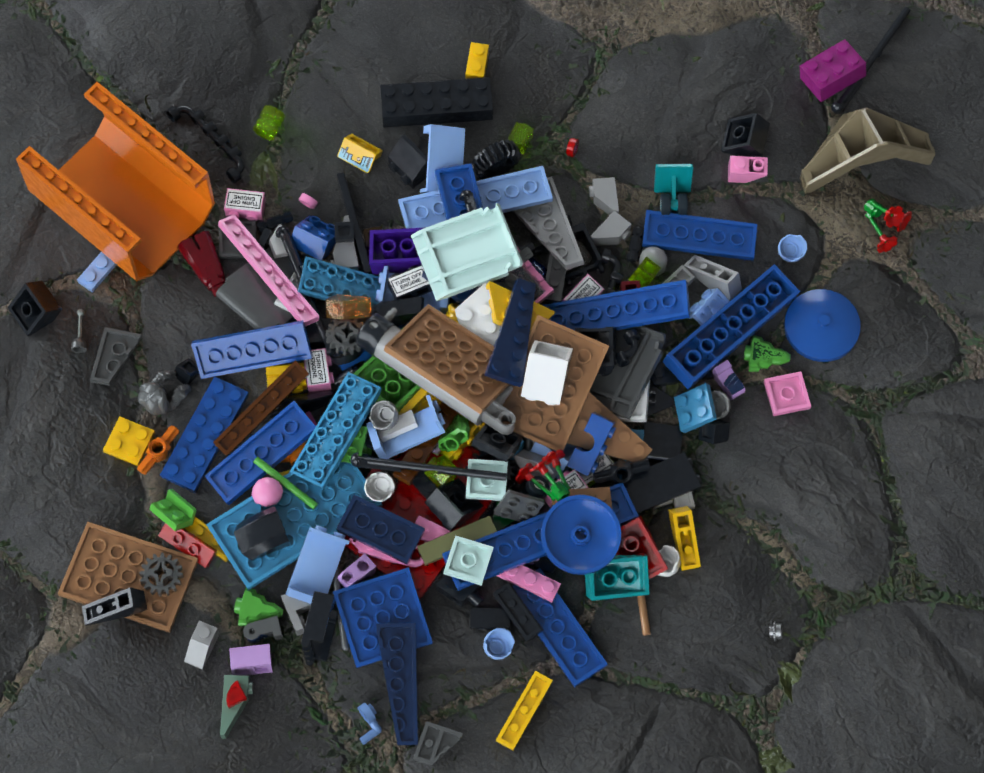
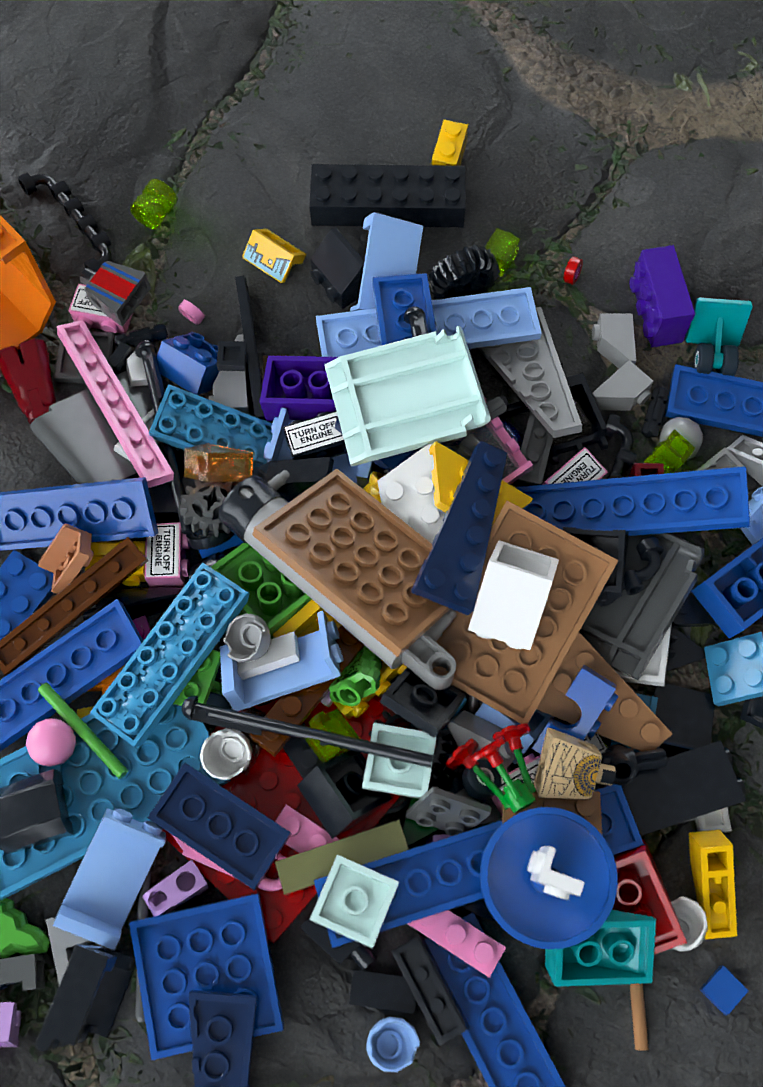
camera: 10 degrees right, 0 degrees up
none -> nougat bracket [38,523,93,594]
none -> dark grey torso [80,261,151,327]
none -> white bracket [527,846,584,900]
none -> tan torso [533,727,616,799]
none -> dark purple brick [630,245,695,348]
none -> blue tile [699,965,749,1016]

